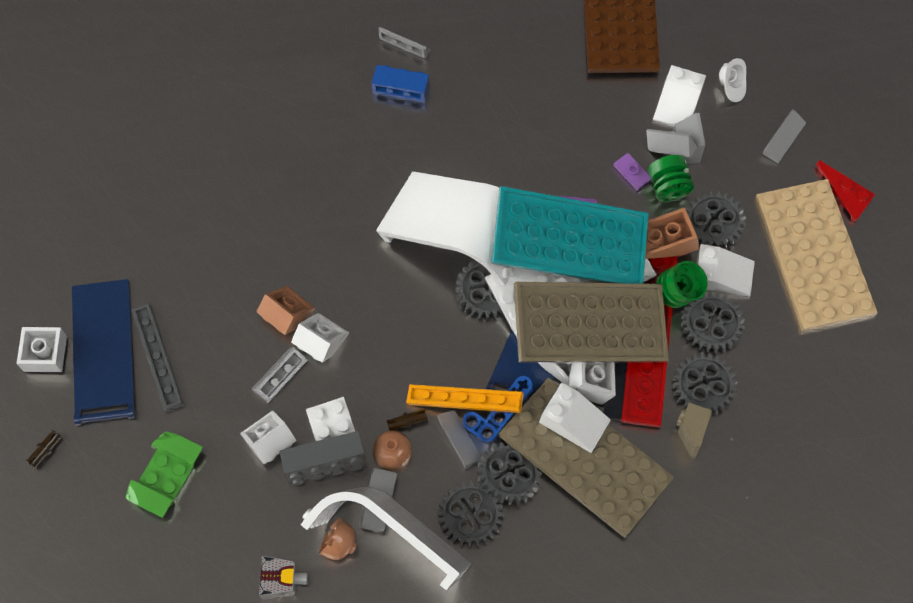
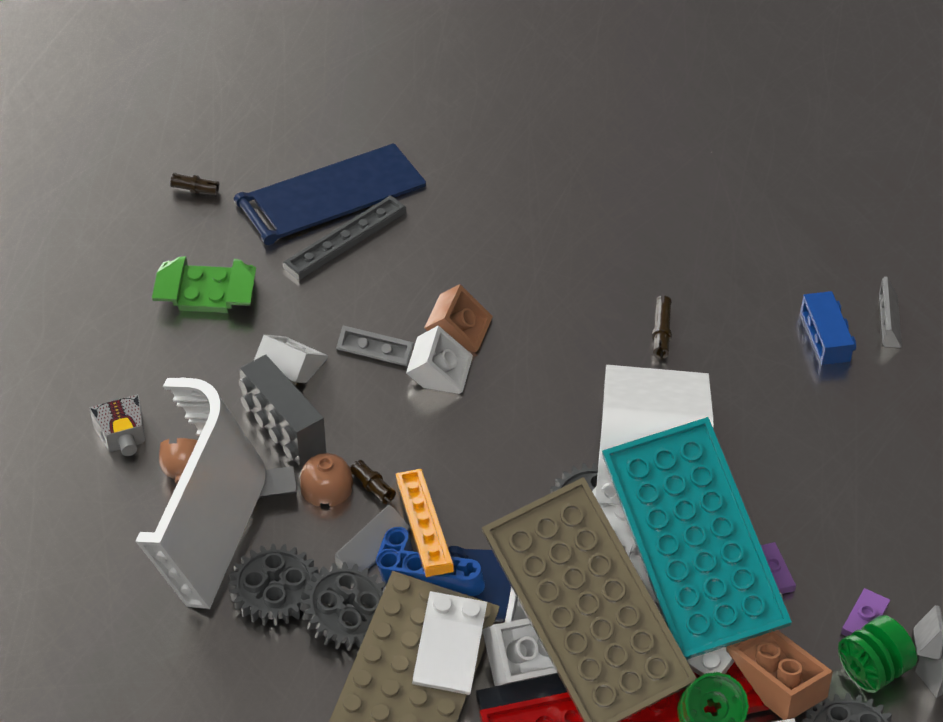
camera: 65 degrees right, 20 degrees down
white brick [17,327,67,372] -> none
white brick [306,397,355,441] -> none
none -> dark brown pin [652,296,672,359]

